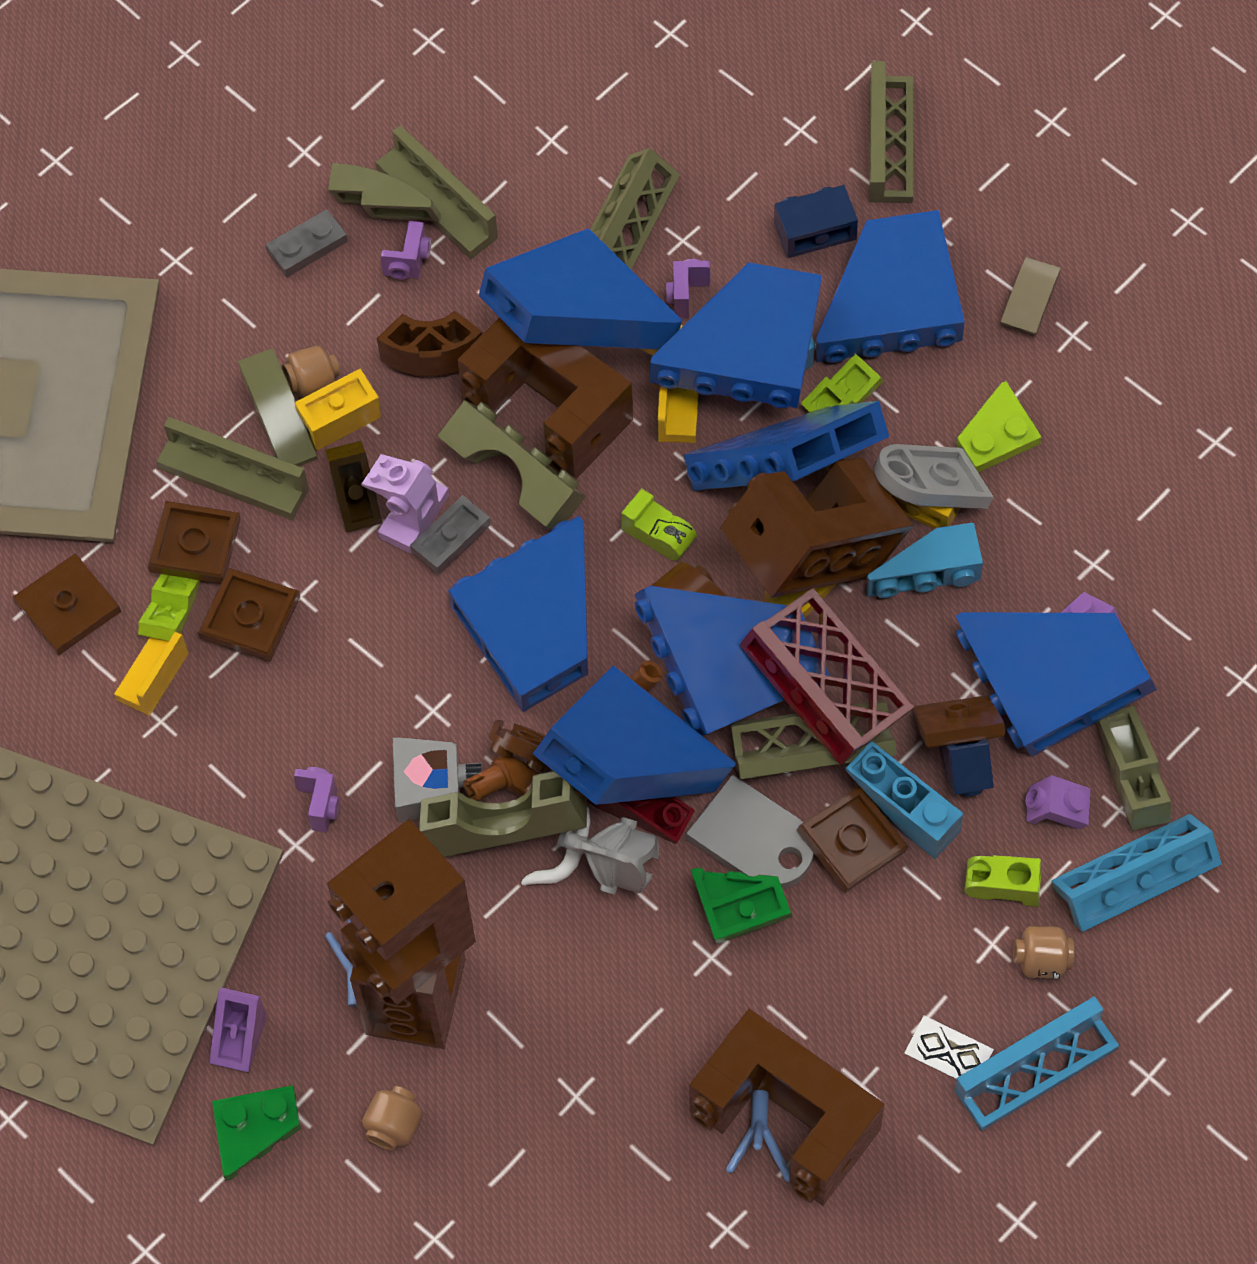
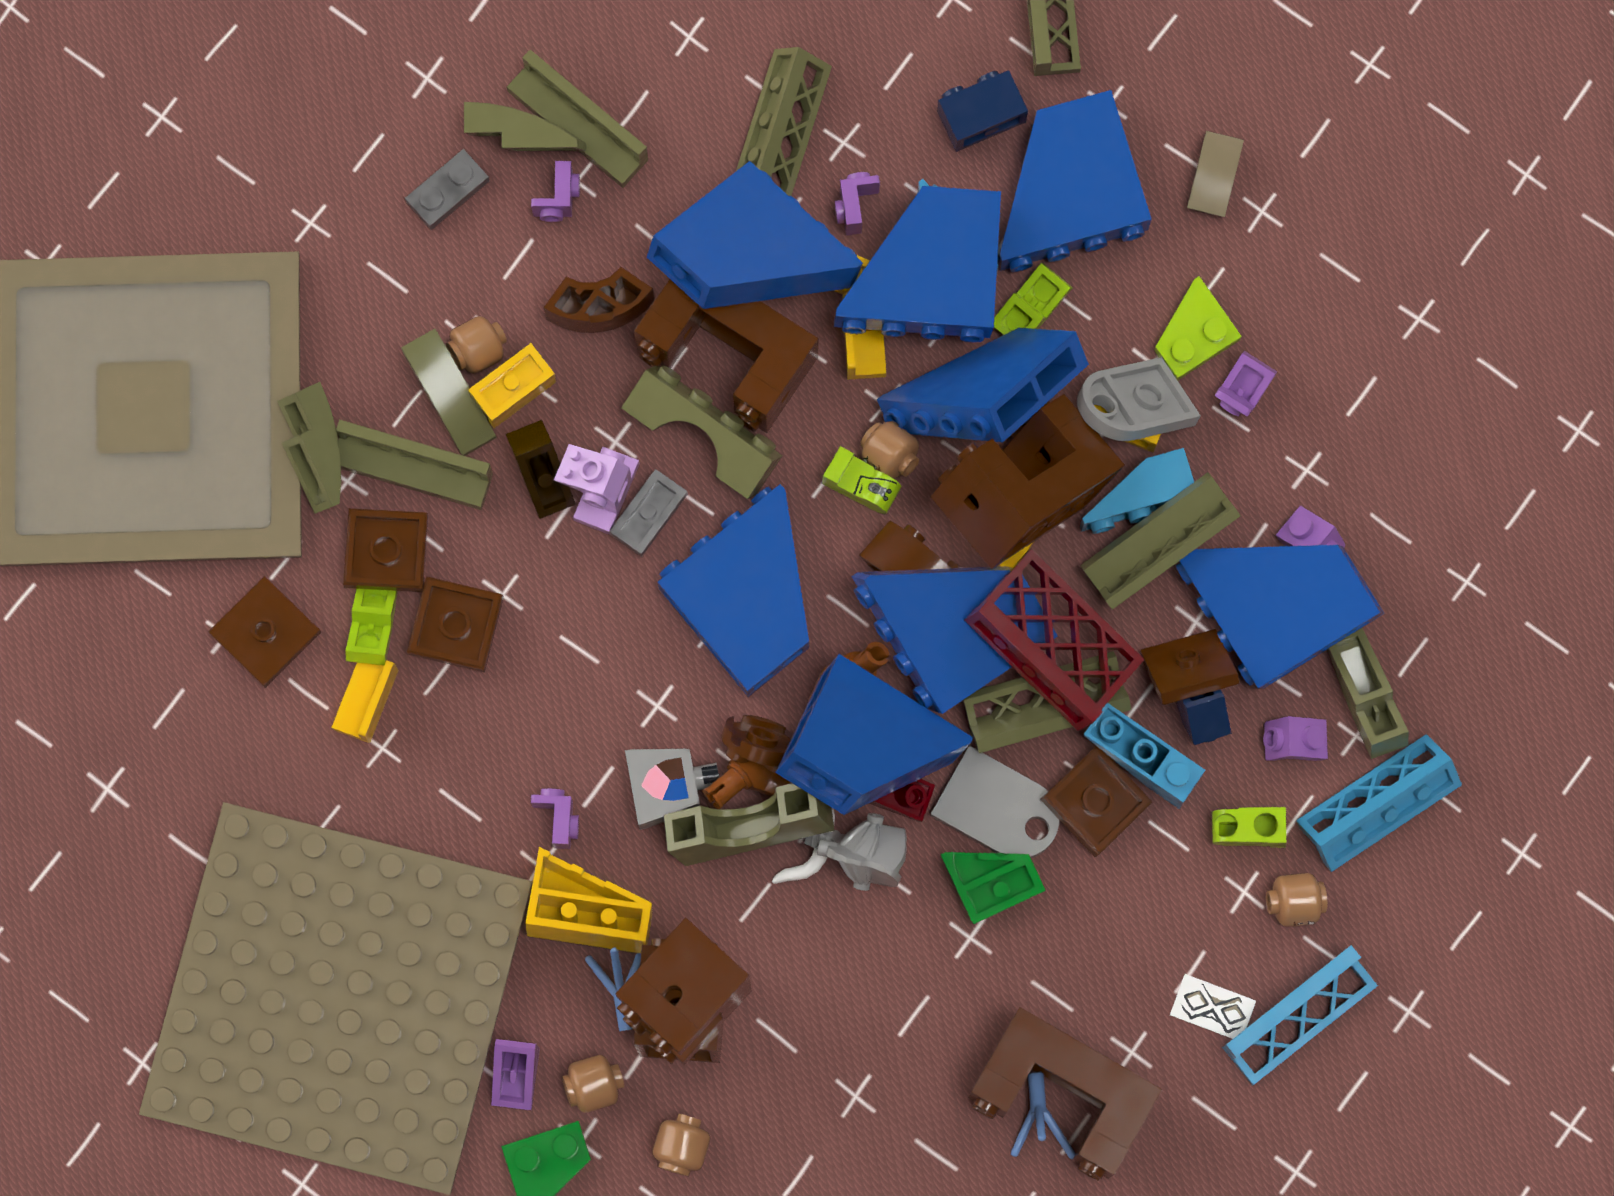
camera: 10 degrees left, 15 degrees up
none -> olive slope [277,382,341,514]
none -> yellow wedge [526,847,652,953]
none -> medium nougat head [562,1055,624,1113]
none -> medium nougat head [861,421,919,479]
none -> olive fence [1080,472,1241,610]
none -> medium lavender bracket [1215,351,1277,416]

